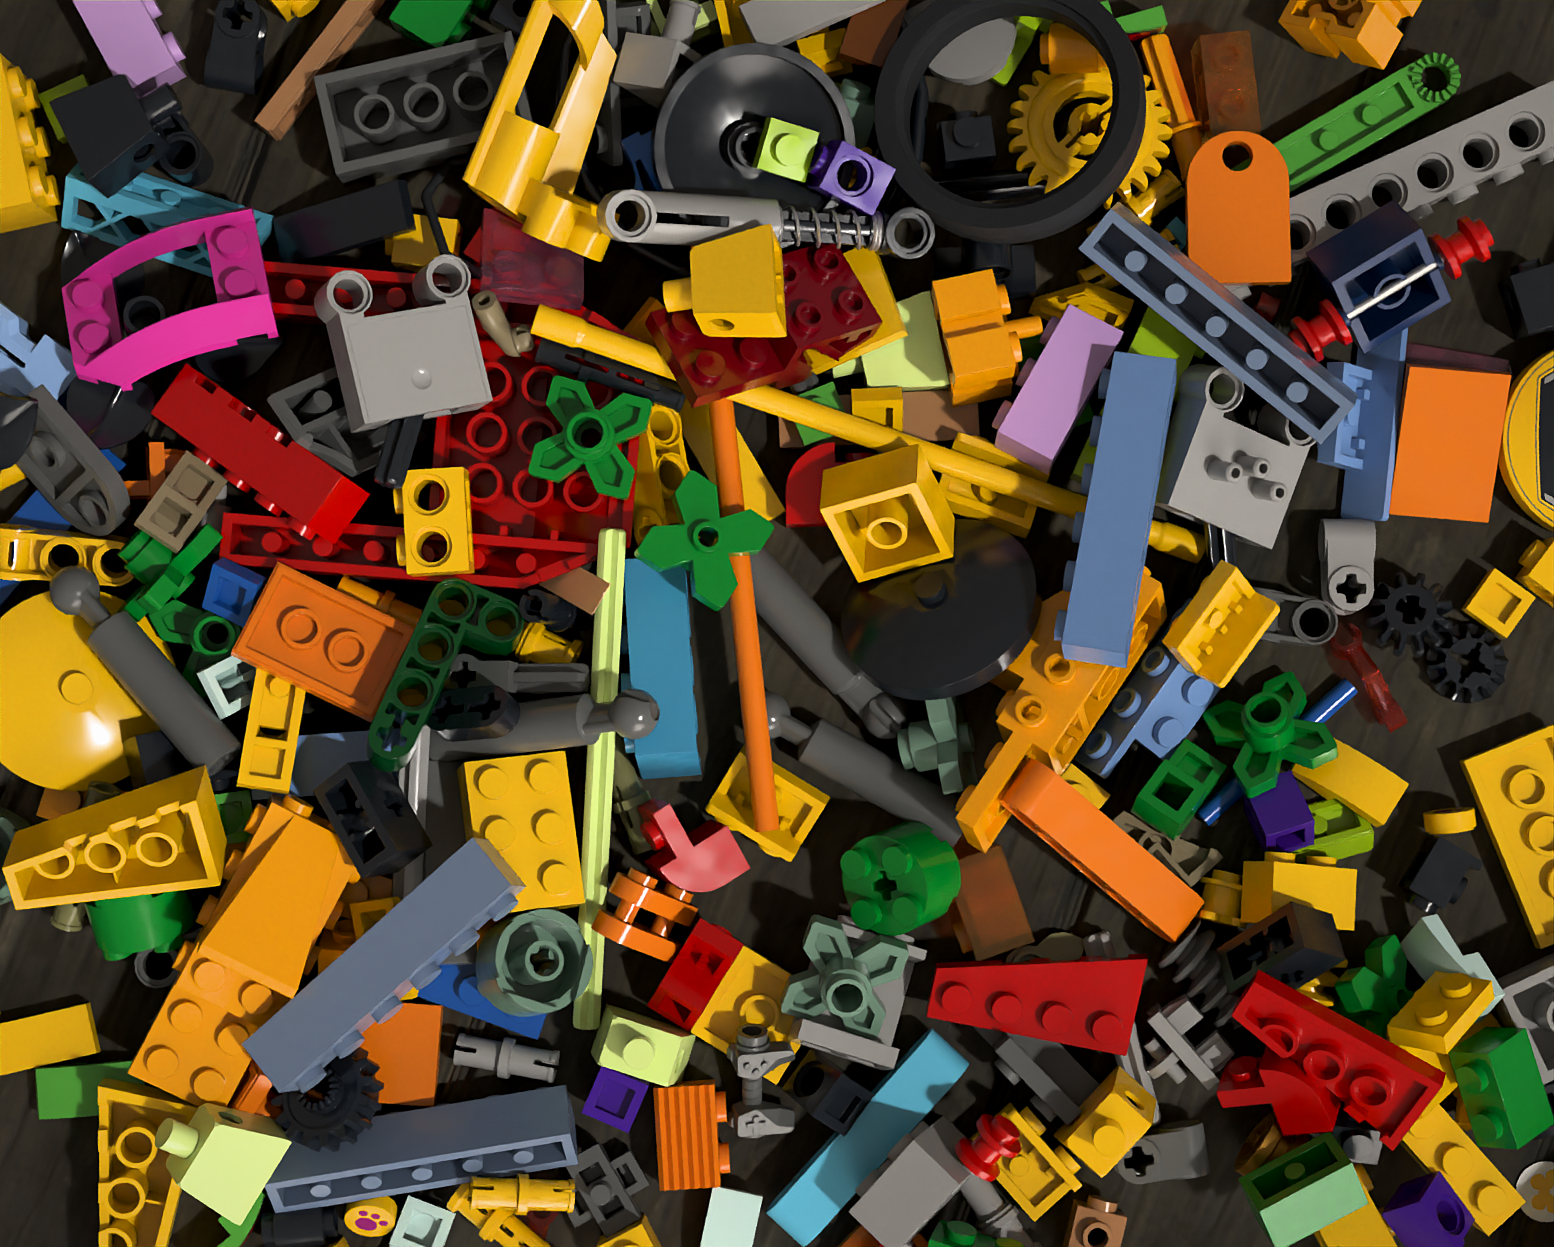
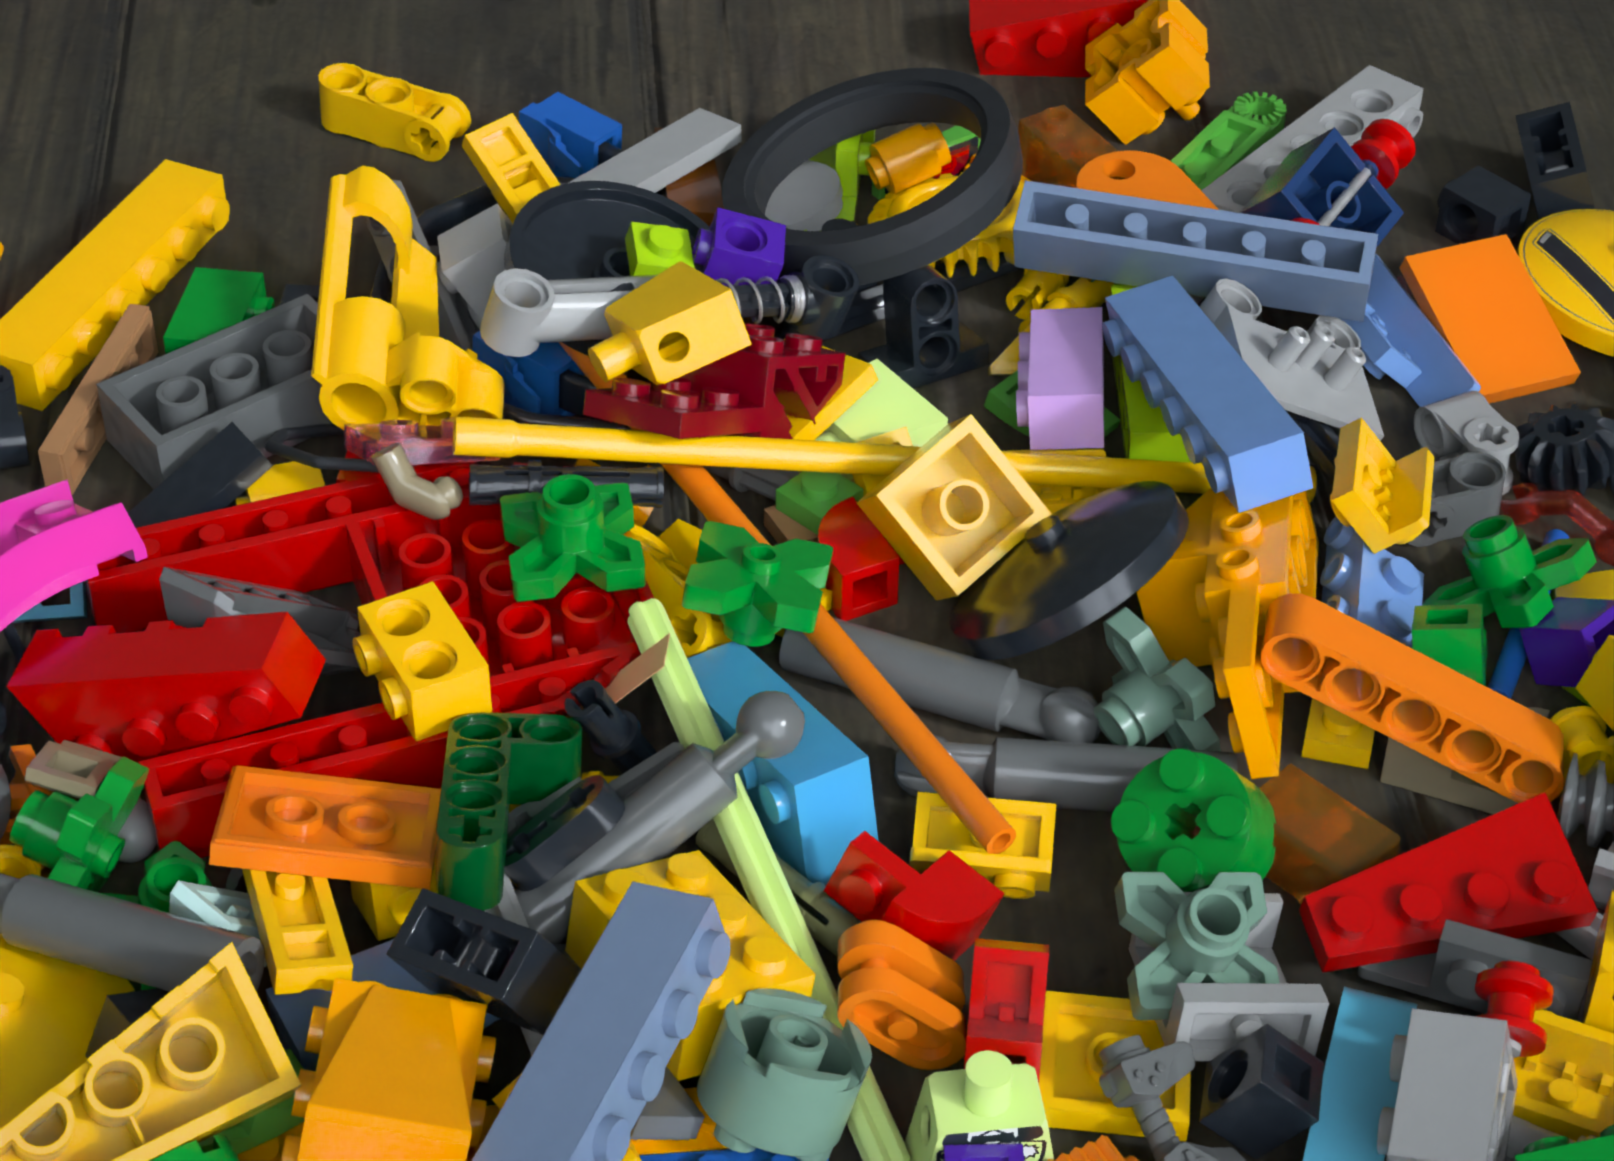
camera: 25 degrees left, 45 degrees down
blue tile [202,557,268,627] -> none
light grey piece [314,254,493,489] -> none
light orange brick [931,269,1043,408] -> none

